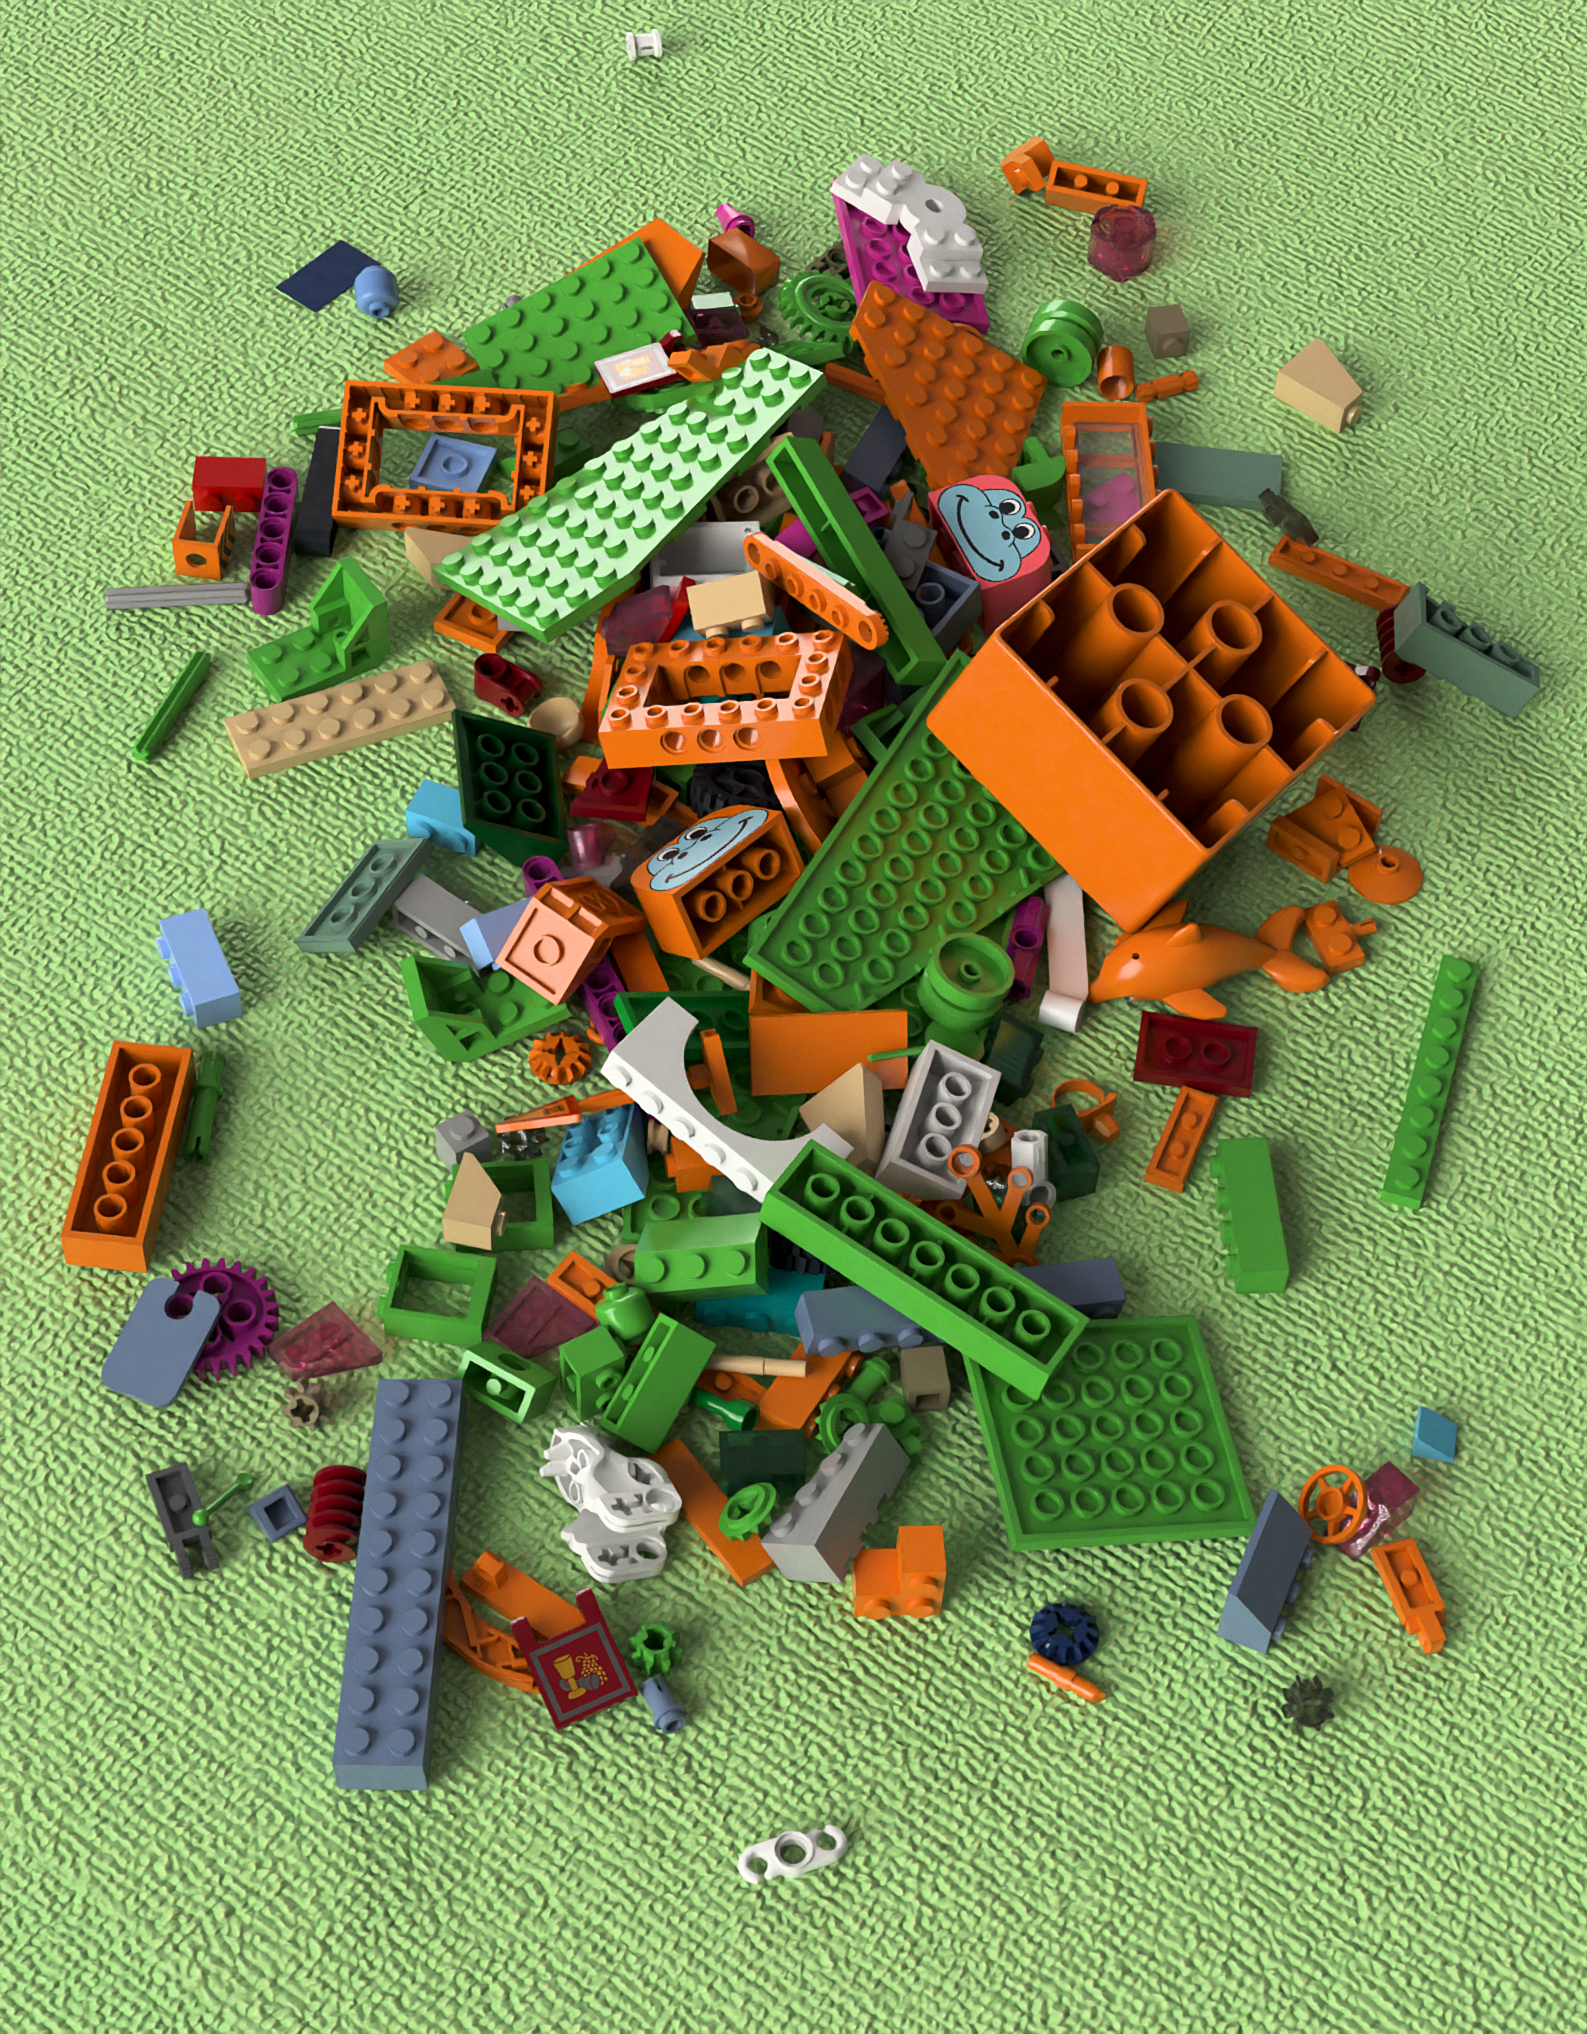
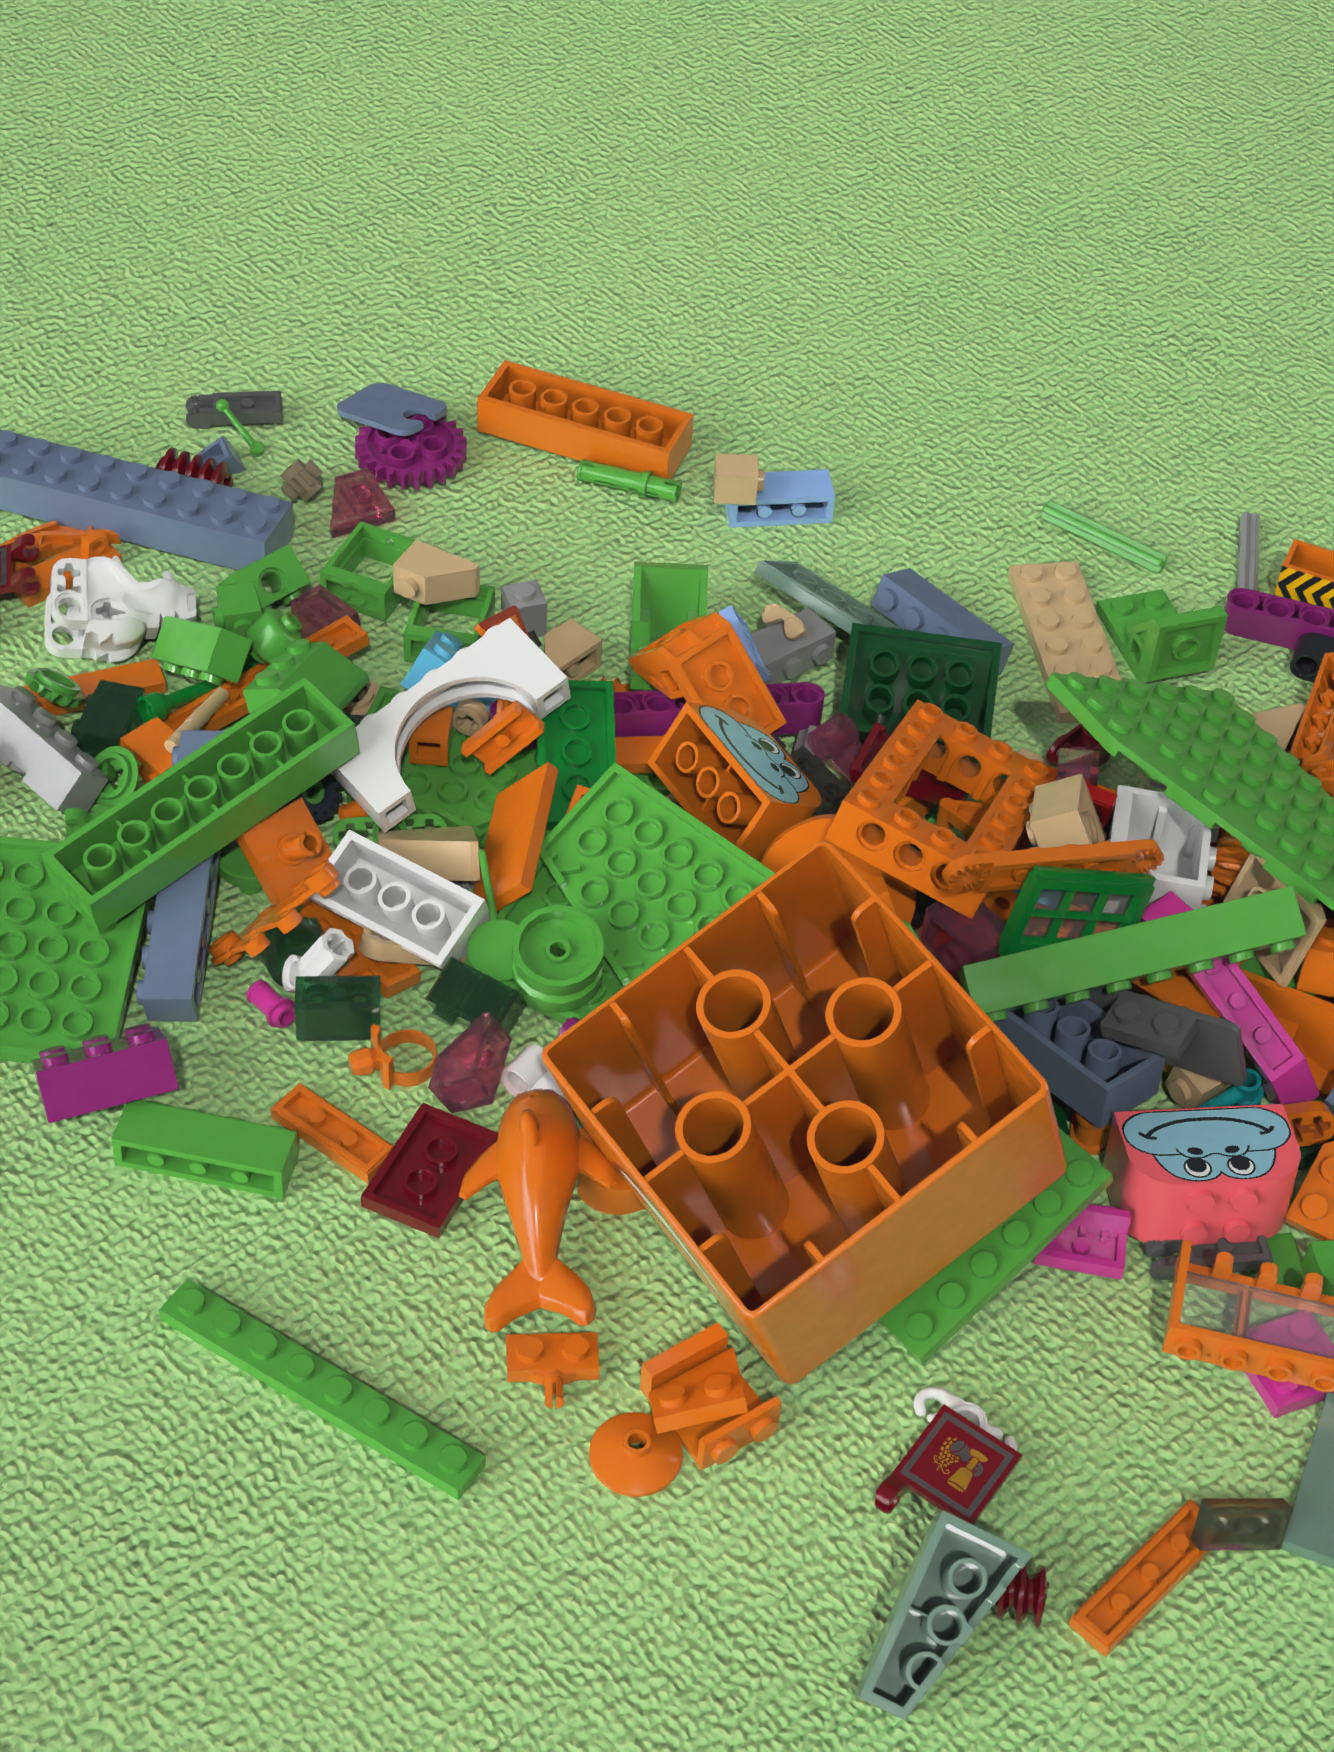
camera: 105 degrees right, 5 degrees down
none -> magenta brick [31,1023,179,1123]
none -> dark pink pin [246,980,297,1029]
none -> clear pink slope [428,1012,512,1113]
none -> tan slope [544,618,602,680]
none -> tan brick [713,453,765,505]
none -> tan piece [762,603,808,640]
none -> sand blue brick [871,568,1014,675]

